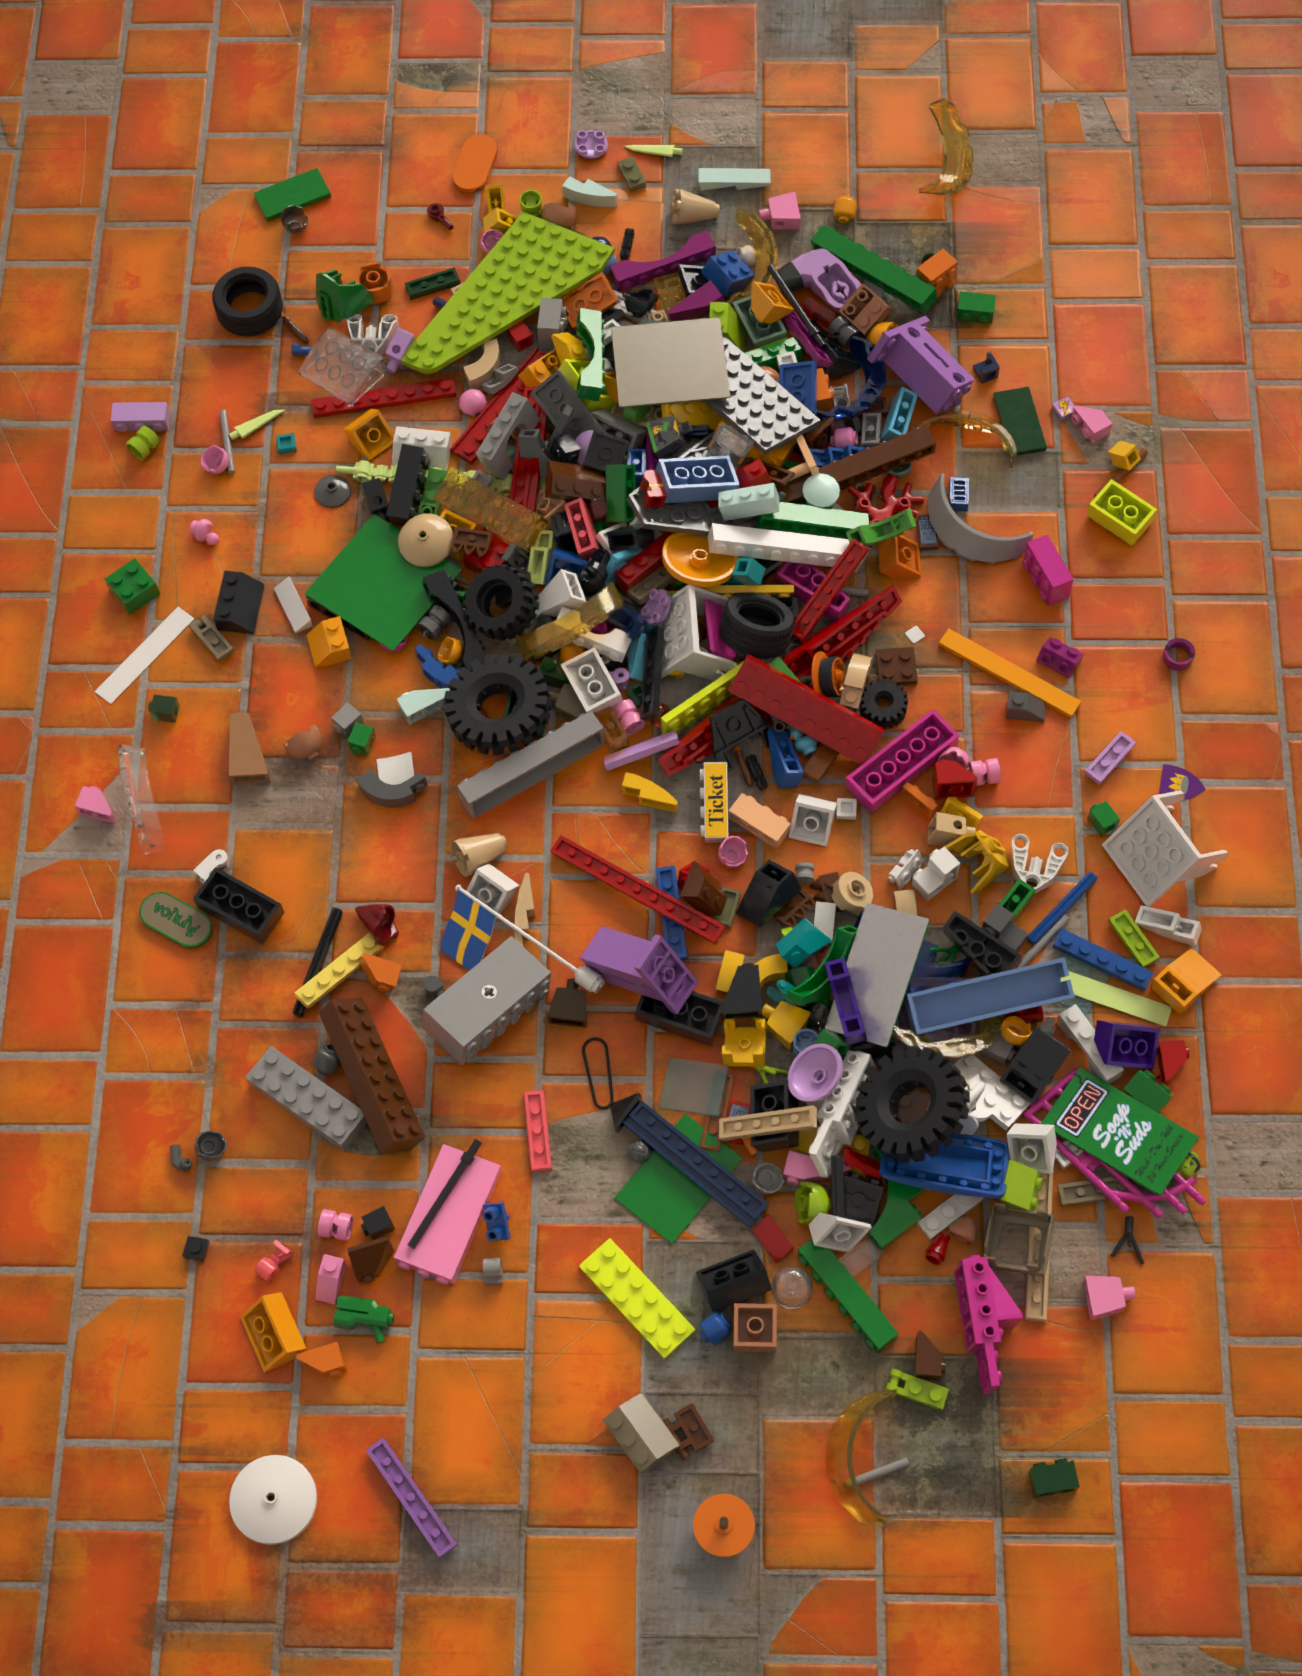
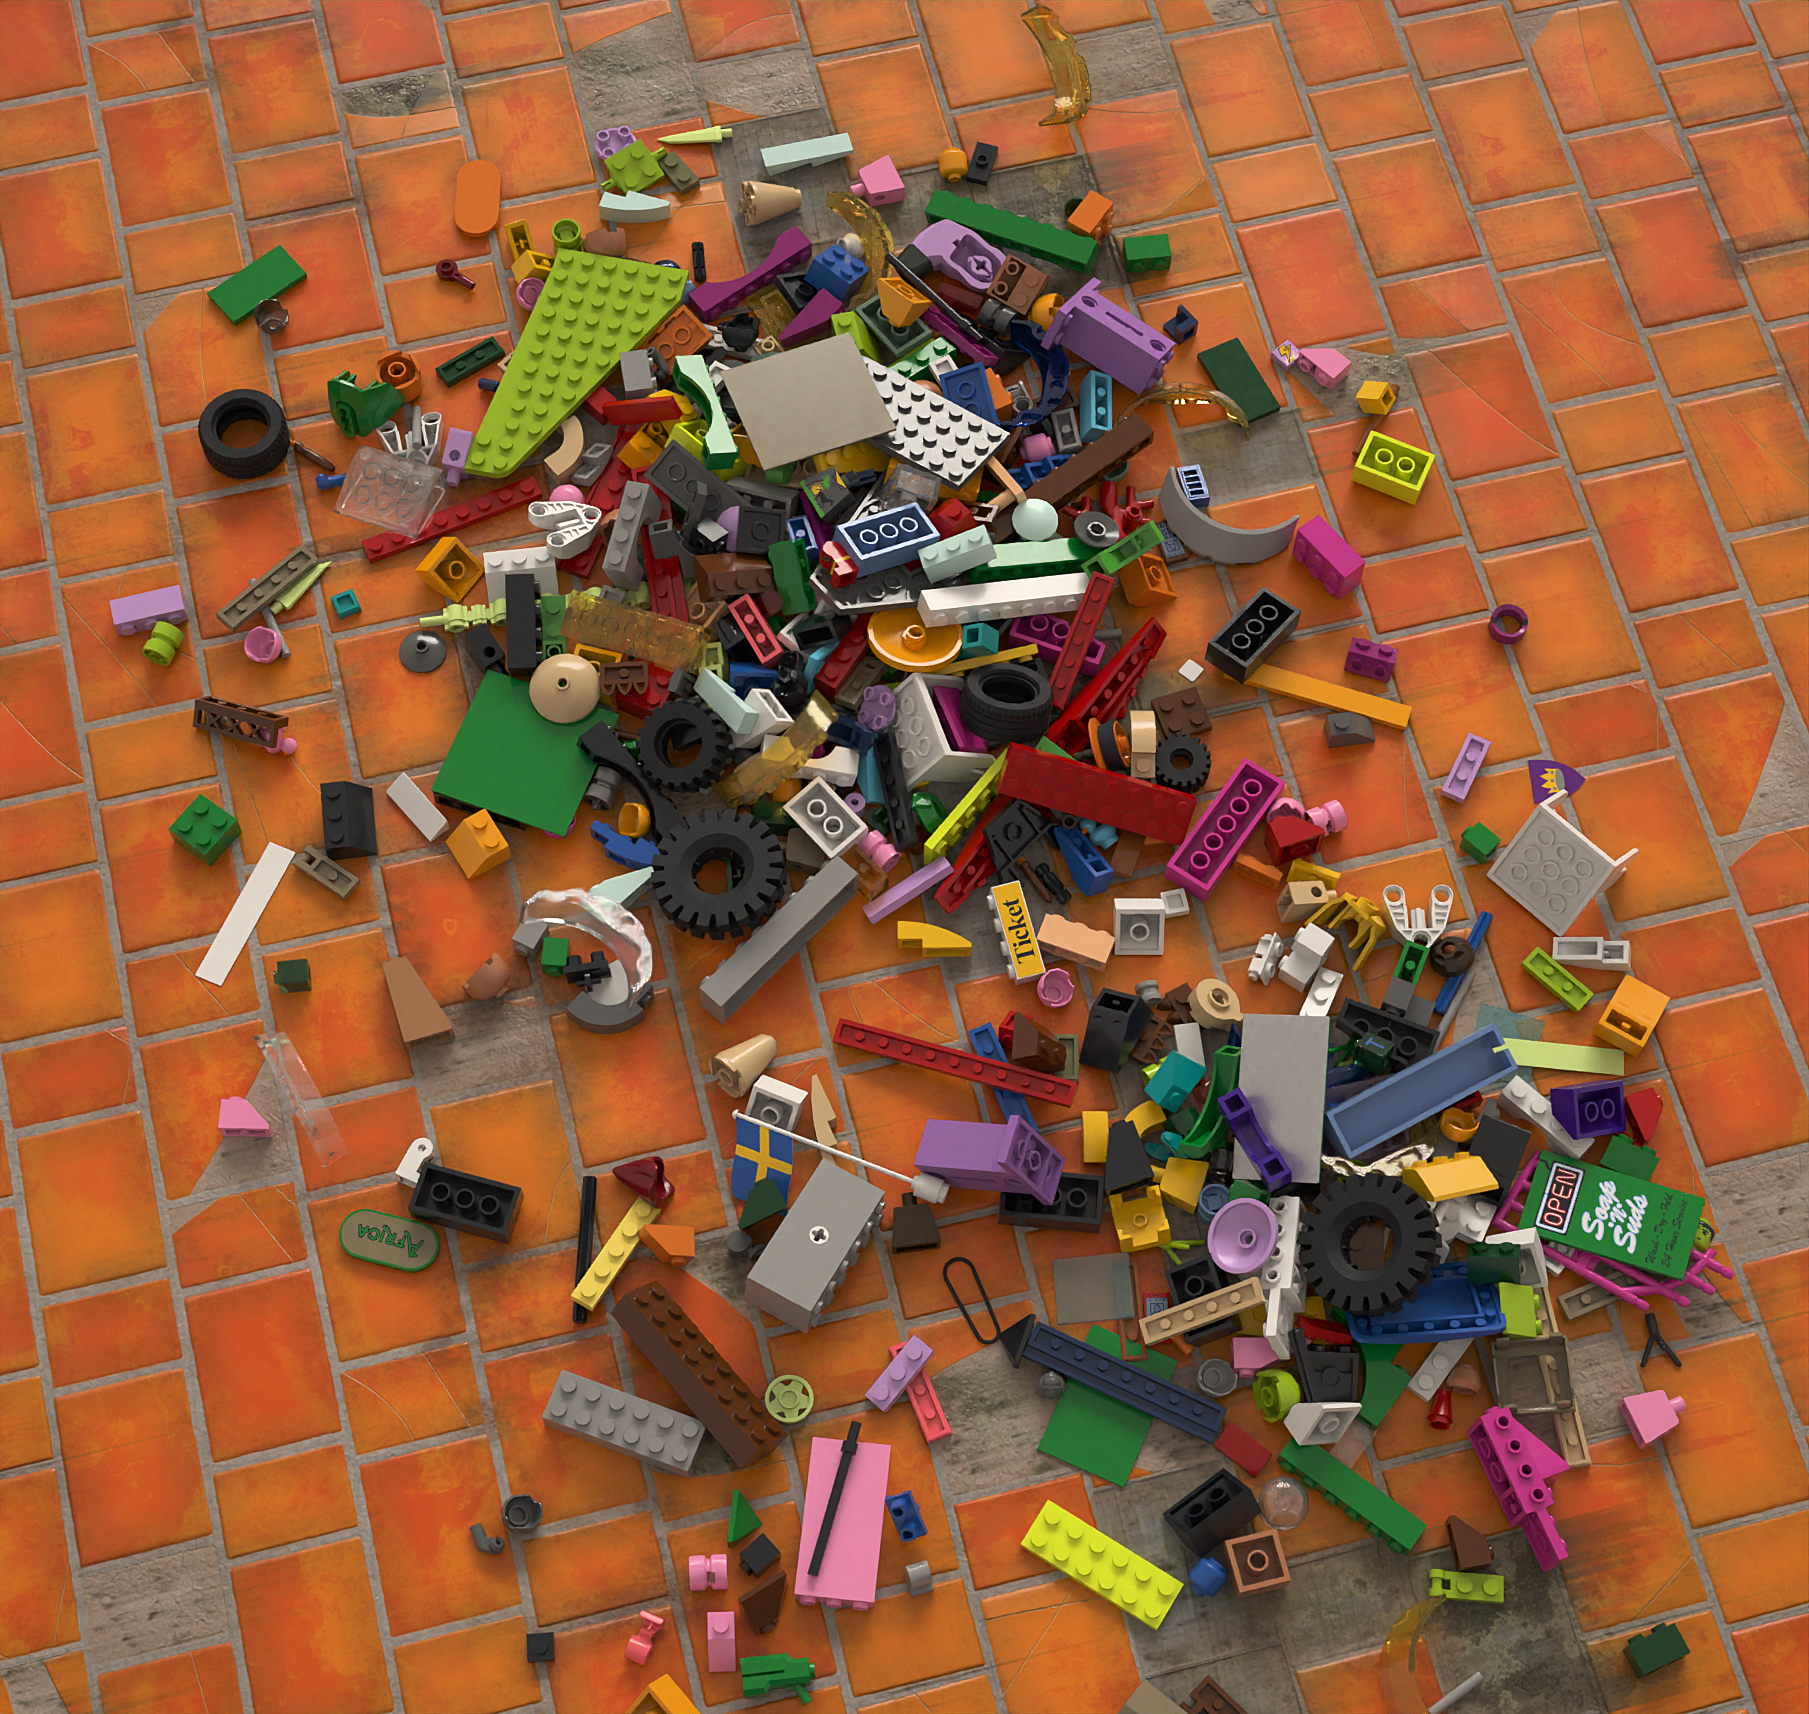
camera: 20 degrees left, 0 degrees up
dark grey head [313,1044,340,1075] -> none
tan slope [894,890,918,916] -> none
blue plate [1052,928,1154,991] -> none
none -> reddish brown fence [193,696,289,748]
none -> dark tan plate [216,545,318,632]
none -> light grey bar [412,406,421,450]
none -> clear windscreen [519,888,653,1010]
none -> white connector [528,501,602,559]
none -> black hips [564,951,612,993]
none -> lime plate [600,139,668,196]
none -> red tile [601,396,683,426]
none -> dark grey arm [647,346,670,380]
none -> light aqua slope [693,667,759,735]
none -> green slope [727,1489,762,1548]
none -> dark green slope [738,1177,788,1231]
none -> yellowish green wheel [765,1375,814,1424]
none -> lavender plate [865,1335,935,1413]
none -> green piece [912,792,949,835]
none -> black plate [966,142,998,186]
none -> dark grey dish [1074,511,1120,548]
none -> black brick [1205,586,1301,684]
none -> white plate [1299,967,1343,1016]
none -> clear green brick [1352,1032,1395,1076]
none -> yellow slope [1402,1152,1499,1202]
none -> dark brown piece [1429,936,1475,978]
none -> dark green brick [1467,1242,1522,1284]

